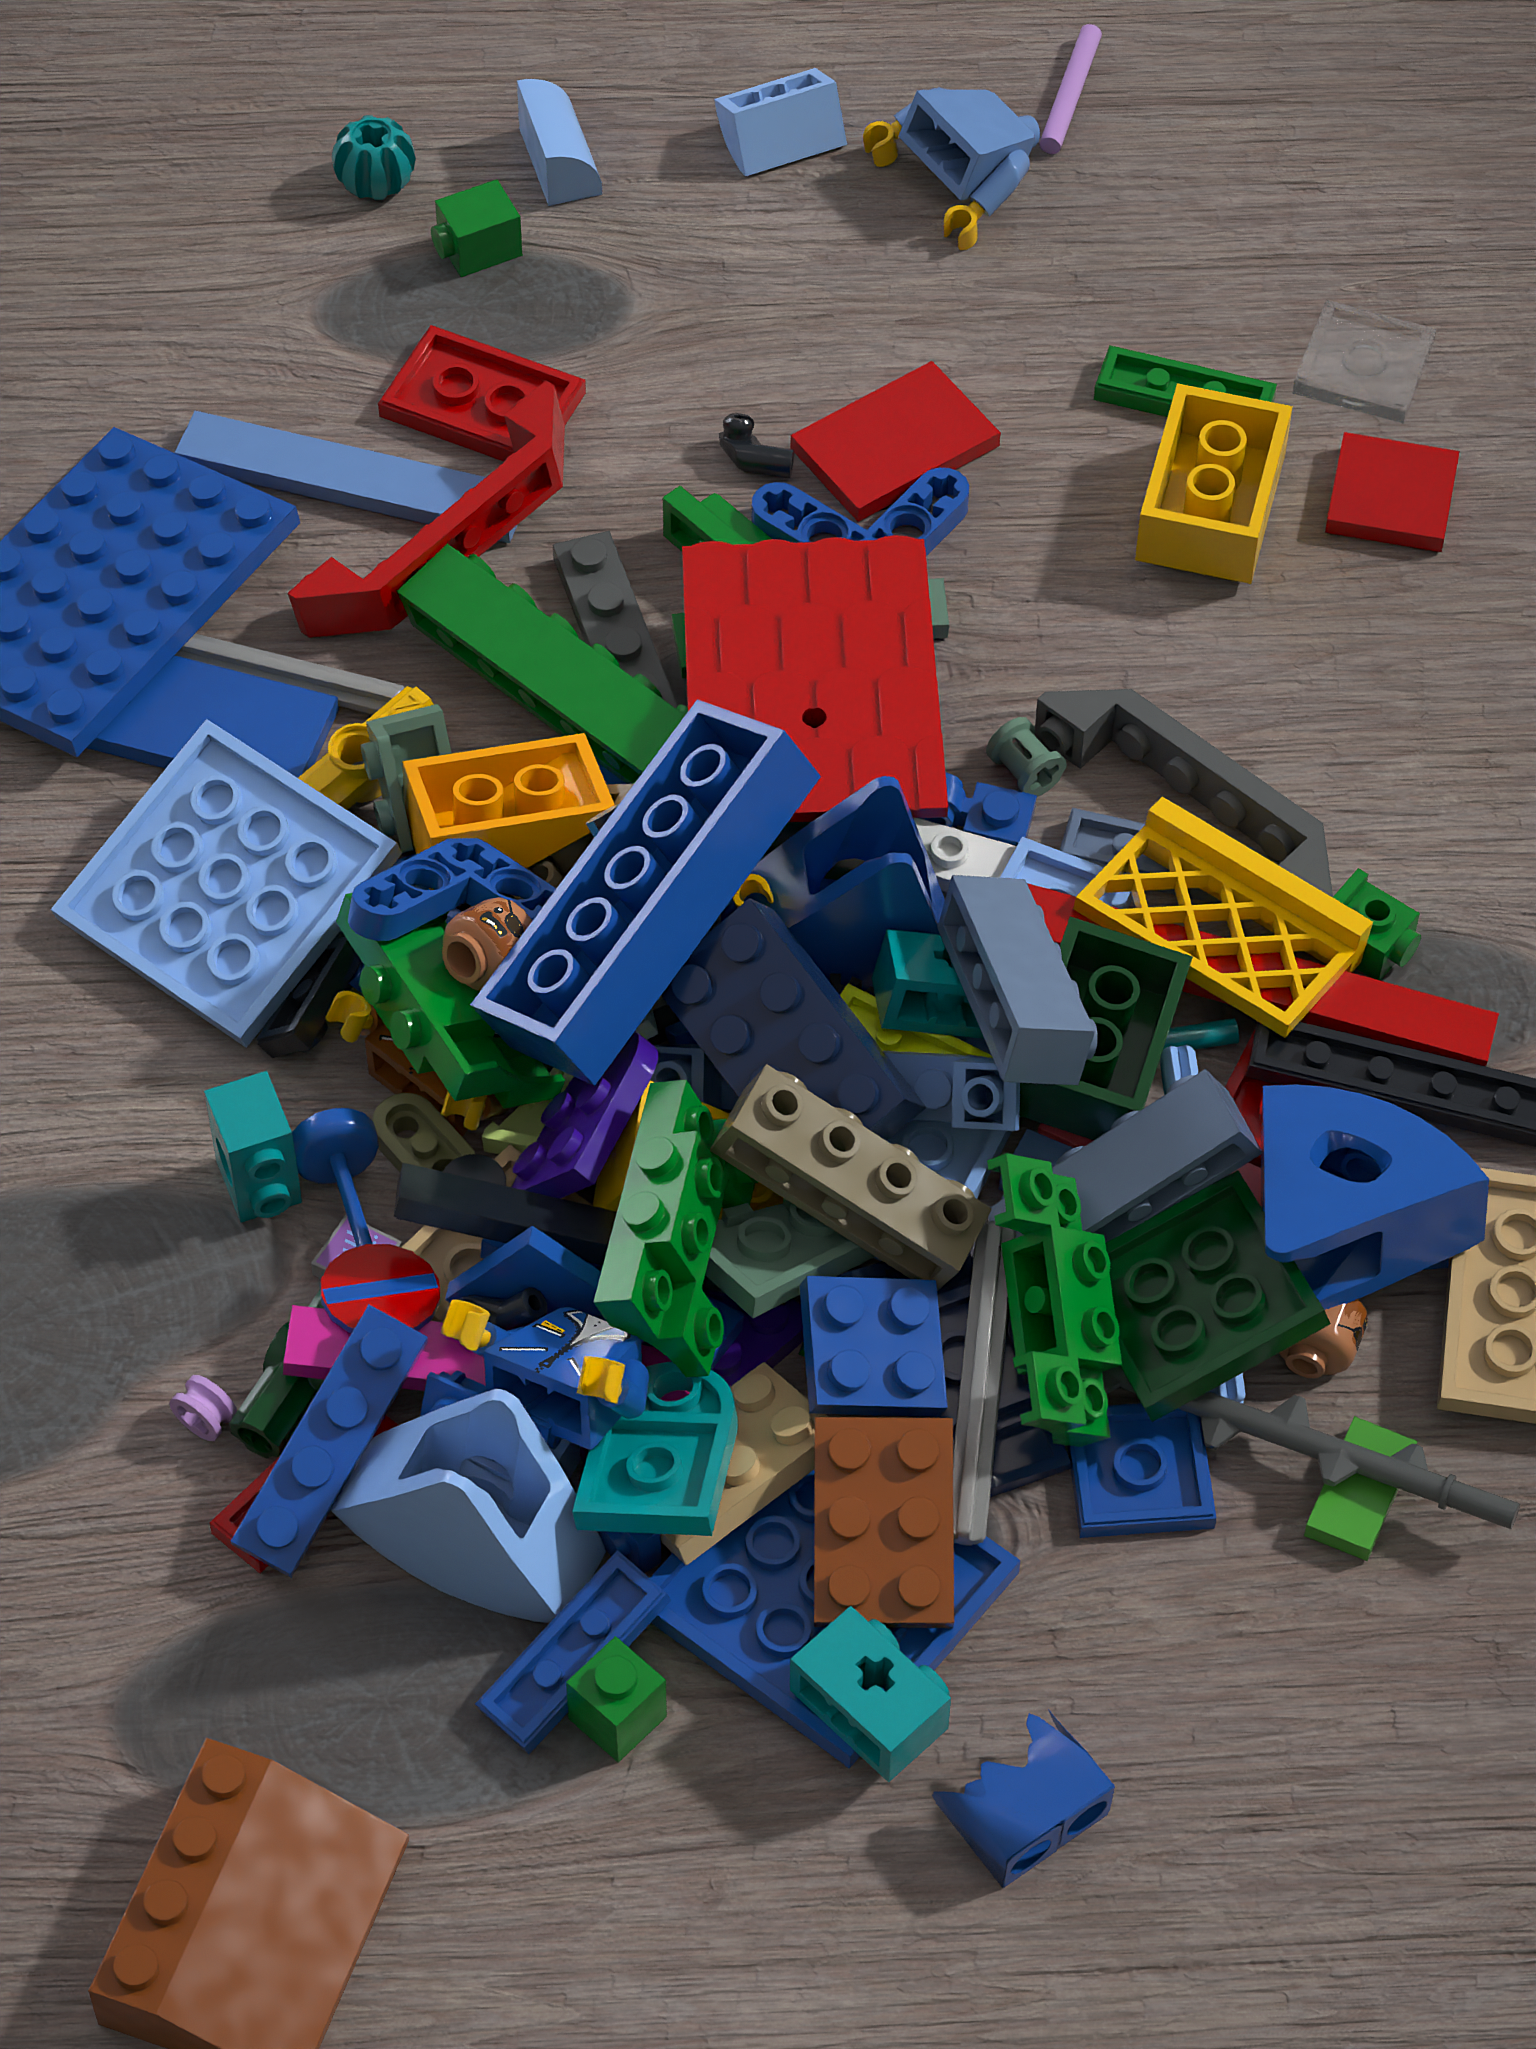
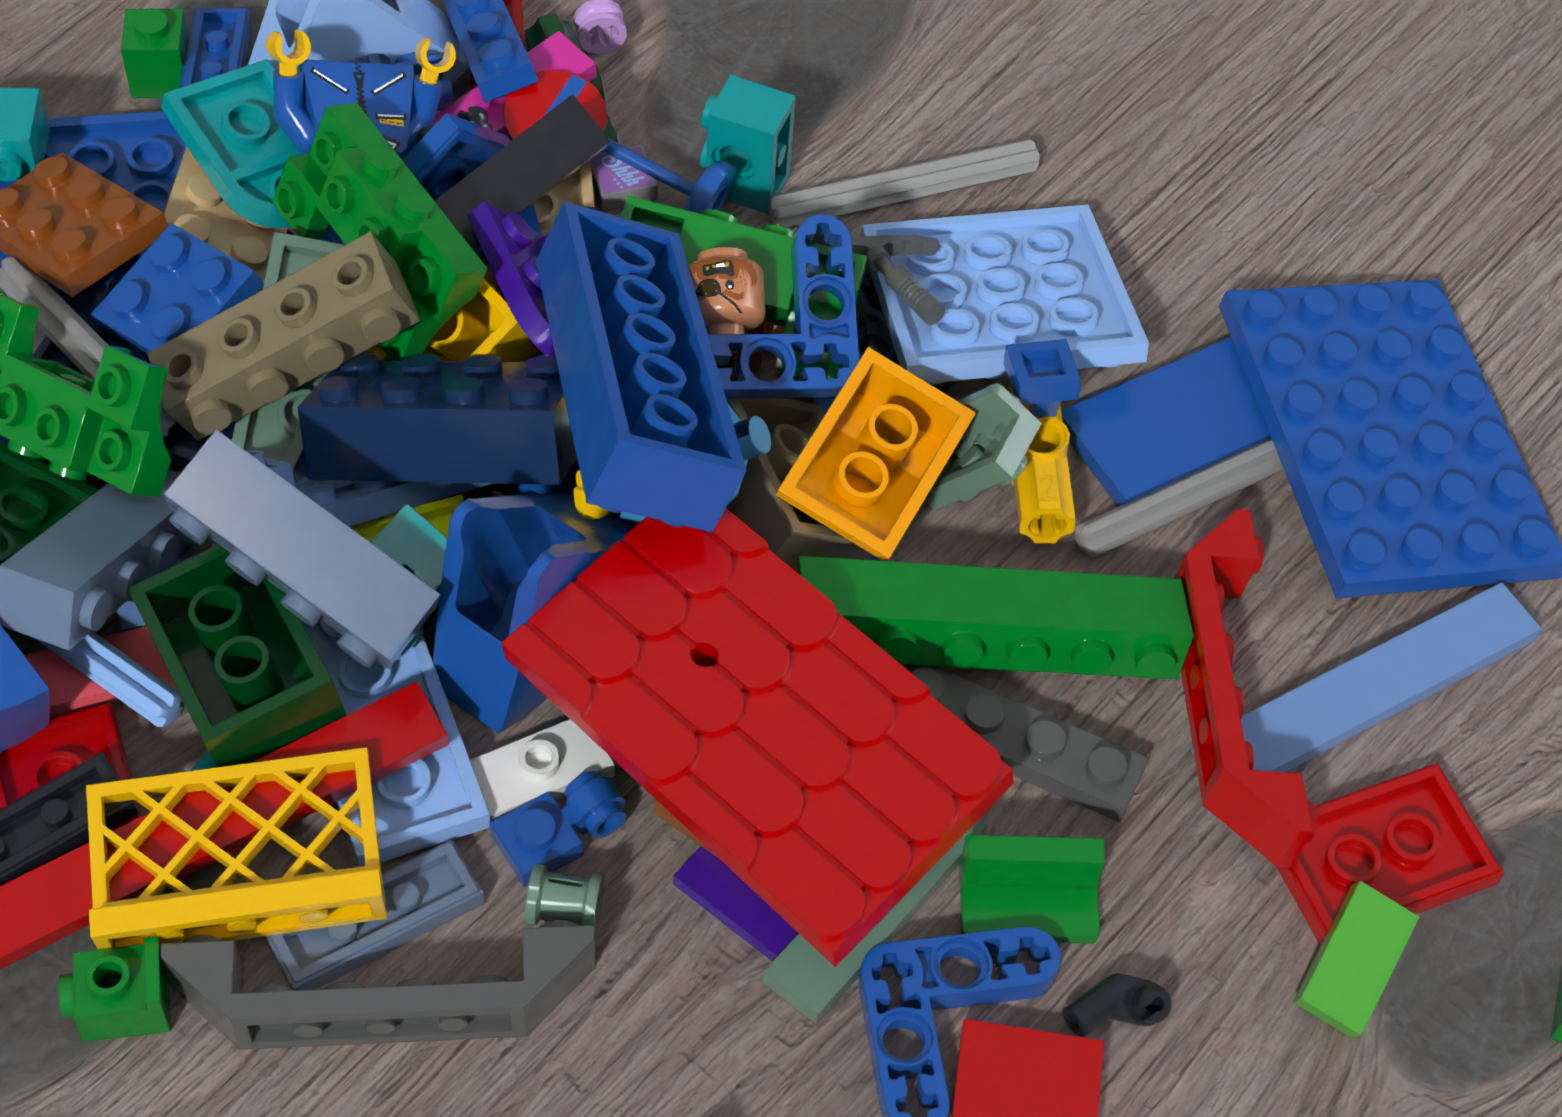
camera: 130 degrees right, 0 degrees up
none -> light grey axle [768,139,1040,228]
none -> dark grey piece [830,235,945,325]
none -> blue tile [1004,339,1082,418]
none -> bright green tile [1293,881,1419,1039]

